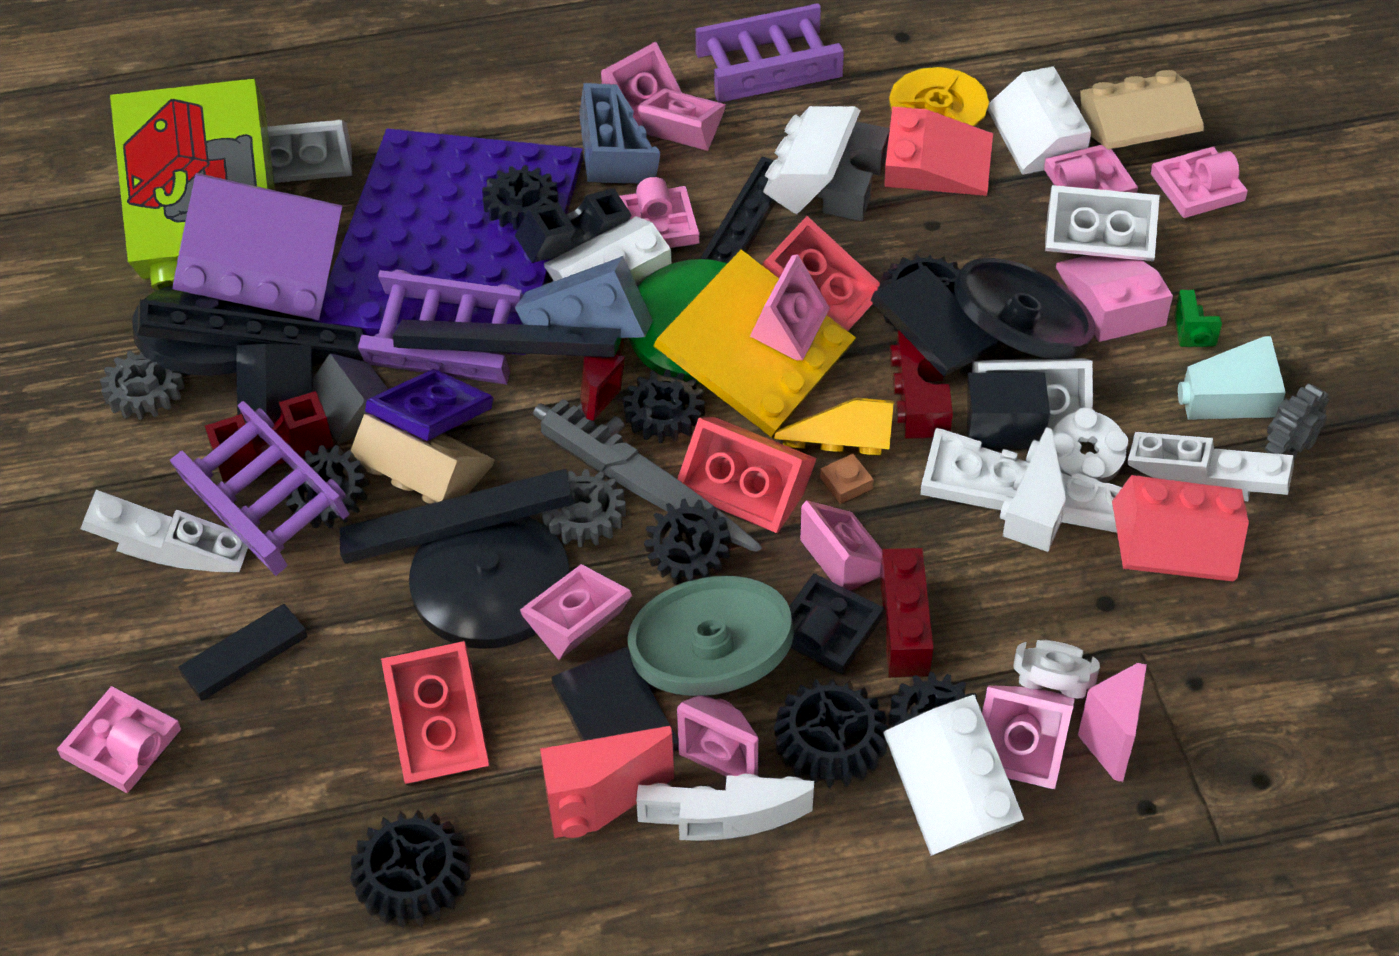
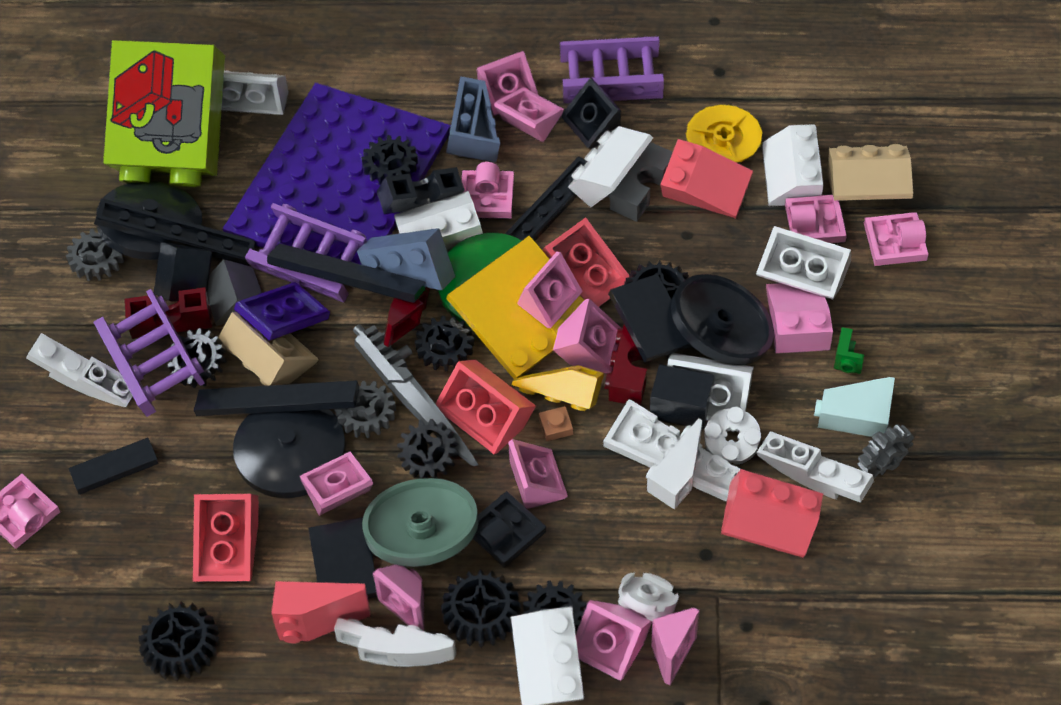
camera: 15 degrees right, 5 degrees up
medium lavender slope [172,173,342,320] -> none
dark red arch [880,548,933,678] -> none
none -> bright pink slope [553,299,622,373]
none -> black slope [561,78,621,149]

